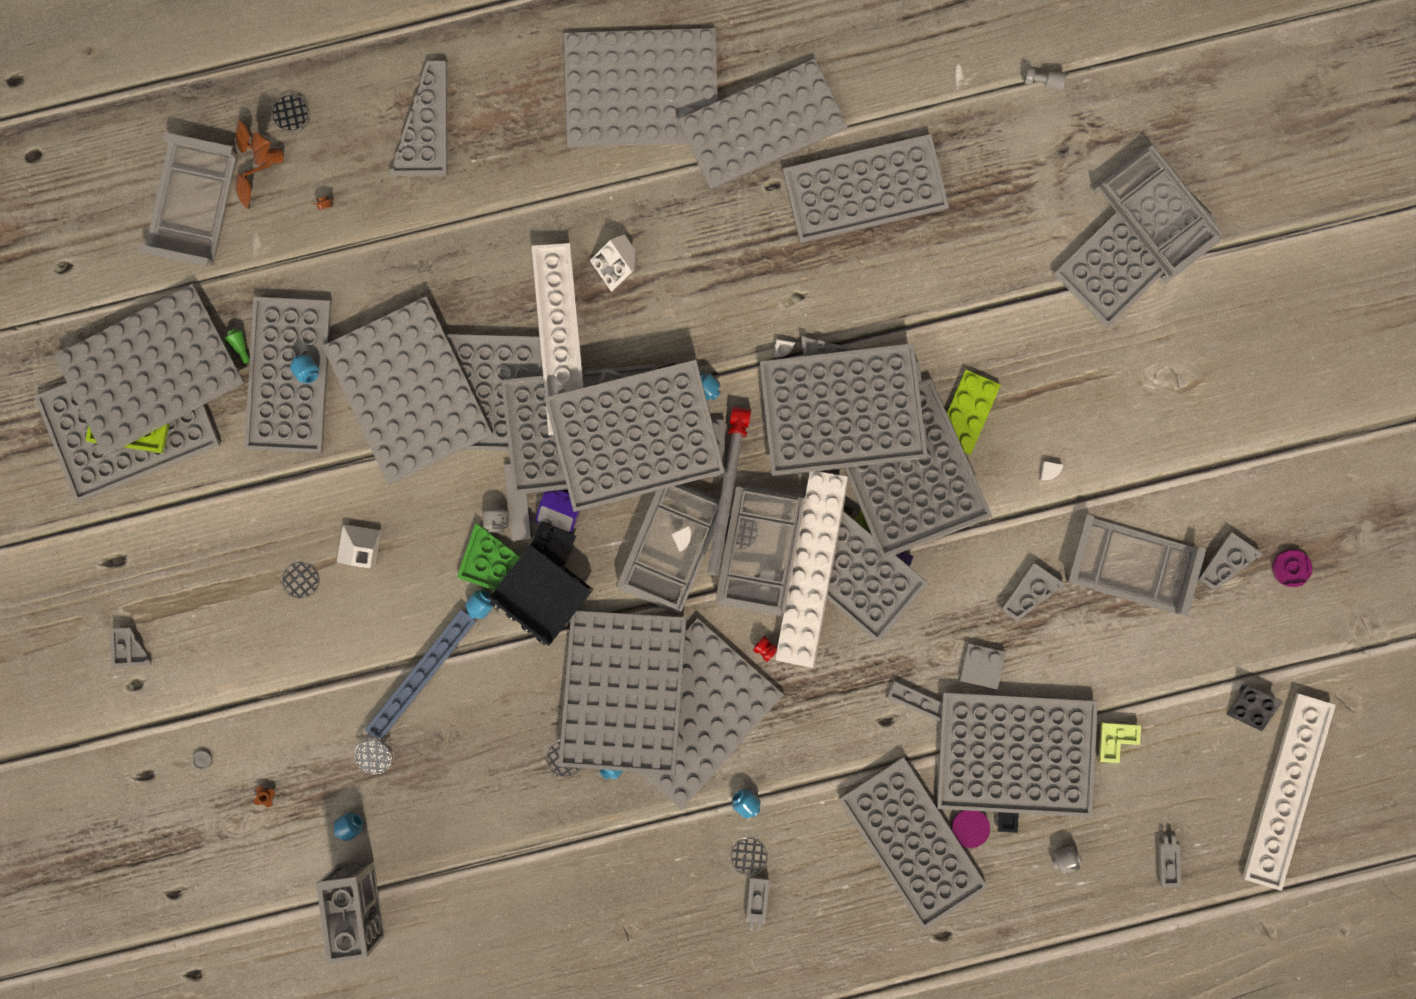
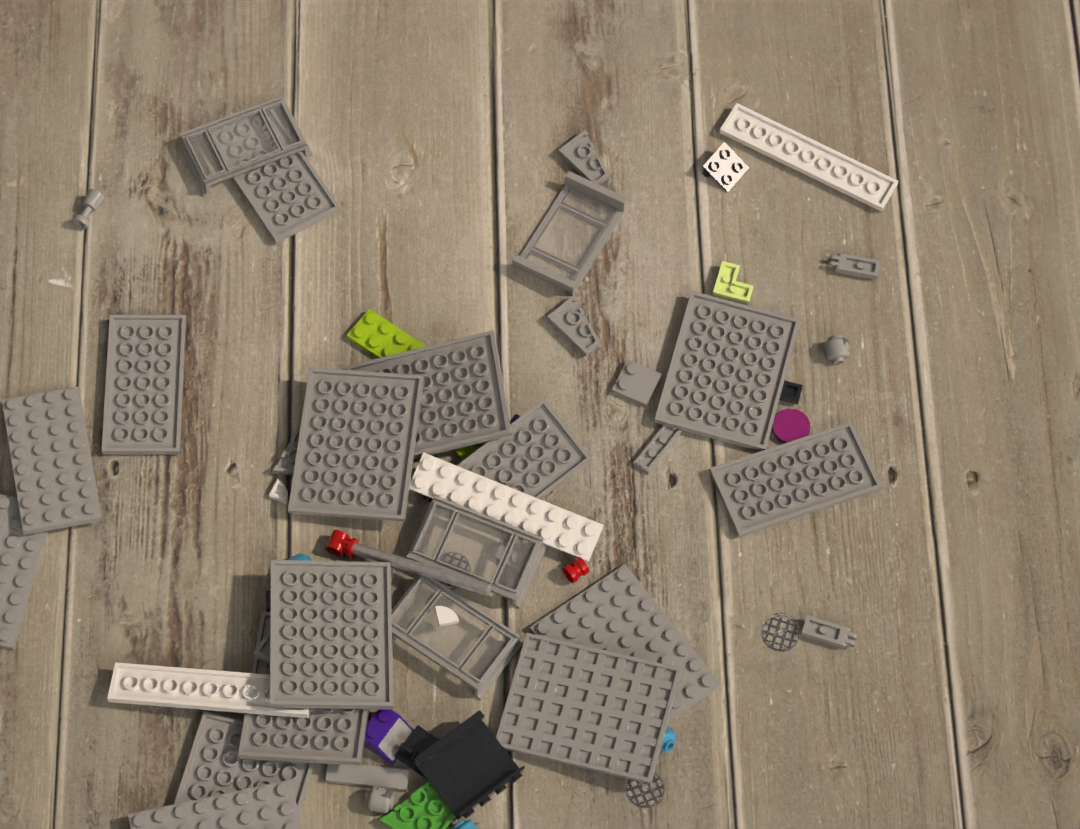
camera: 85 degrees left, 25 degrees down
white slope [590,234,635,292] -> none
dark azure head [732,789,761,818] -> none
white tile [1040,461,1063,481] -> none
magenta tile [1272,549,1312,587] -> none

